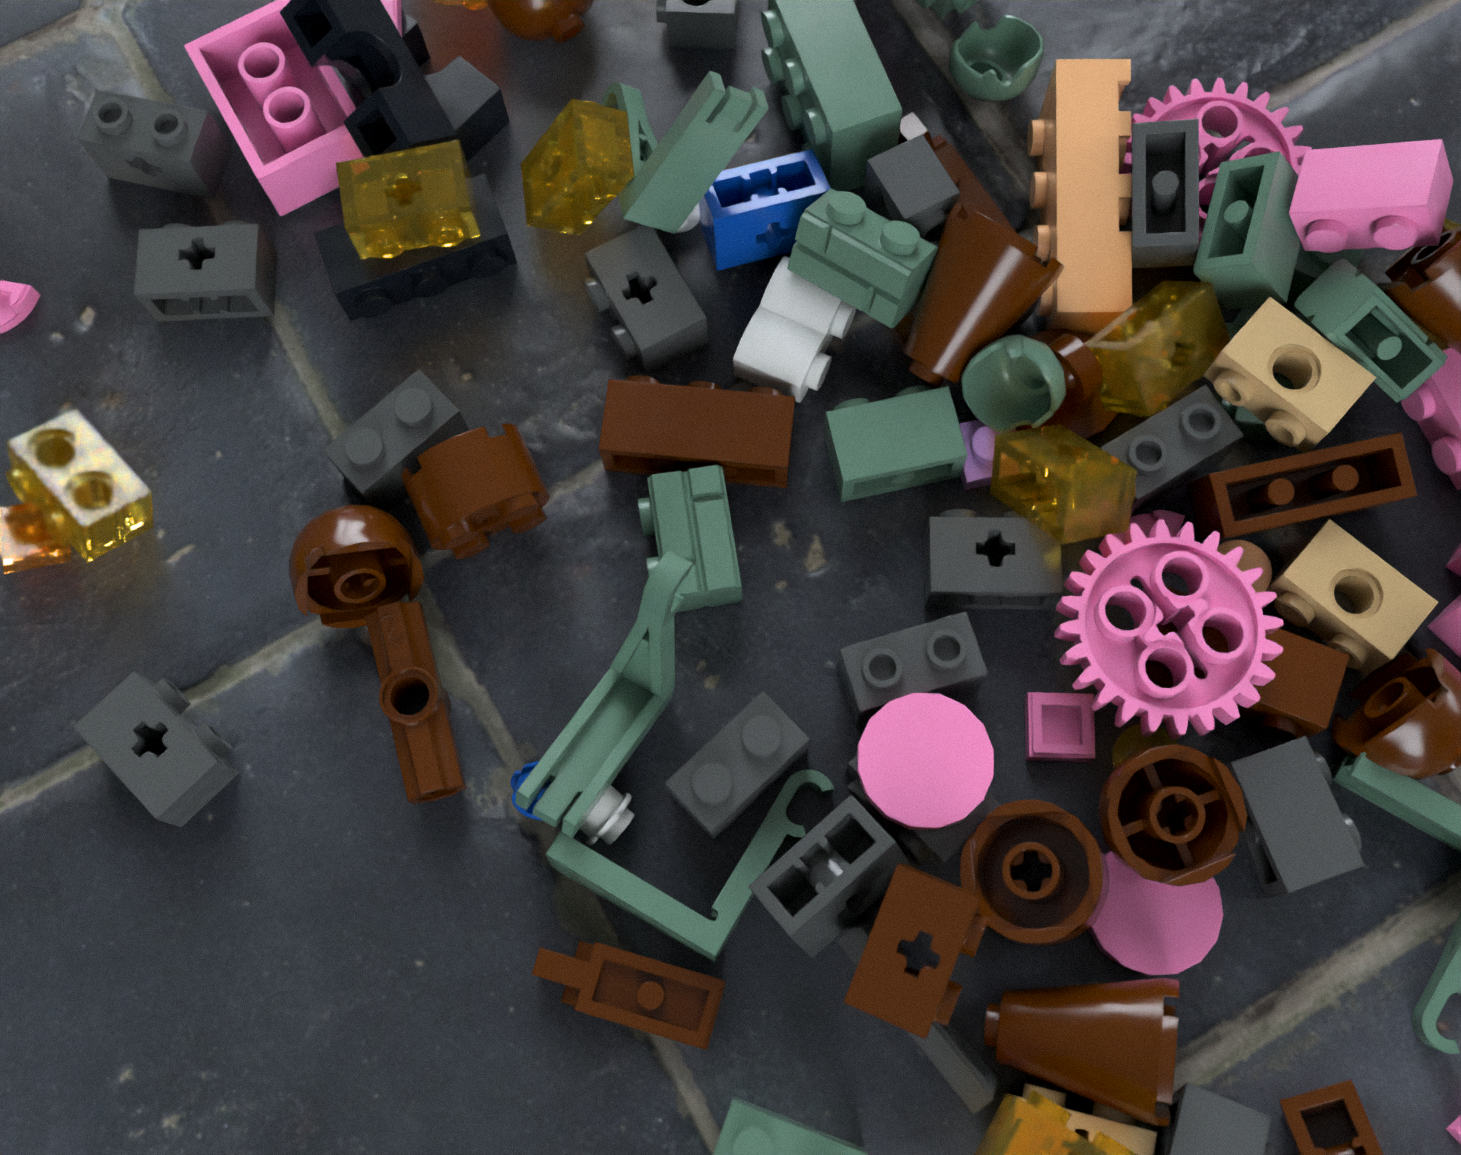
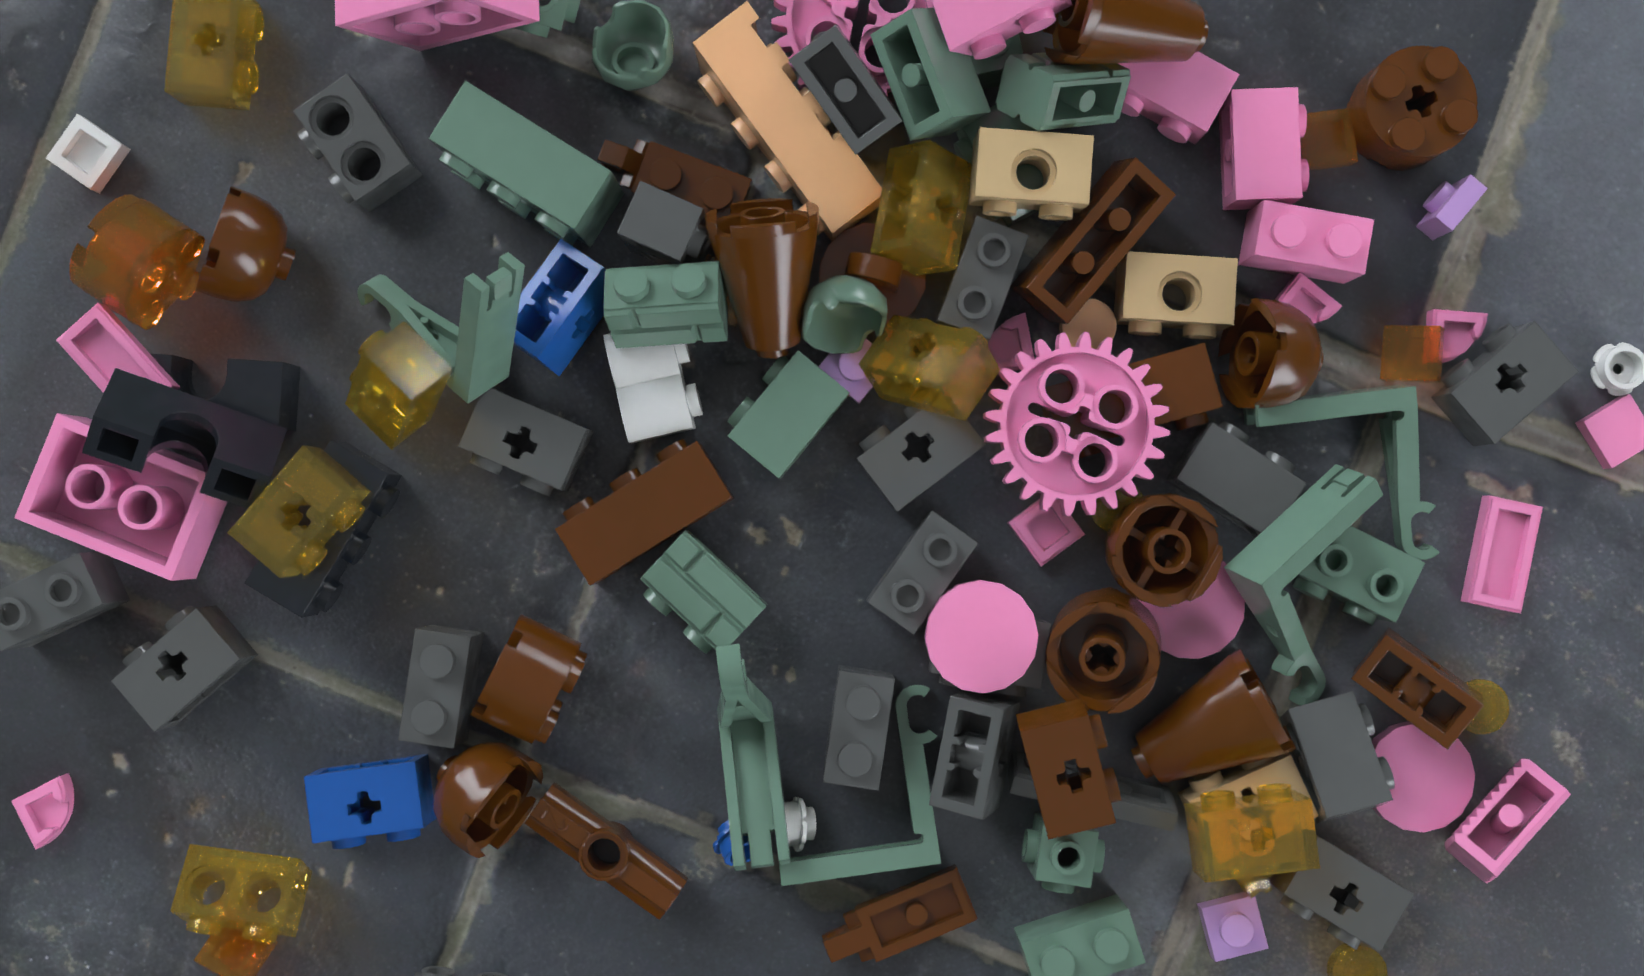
camera: 45 degrees left, 15 degrees up
none -> blue brick [304,754,436,849]
none -> sand green brick [1022,813,1105,894]
none -> sand green hinge [1224,464,1383,706]
none -> sand green brick [1292,526,1425,626]

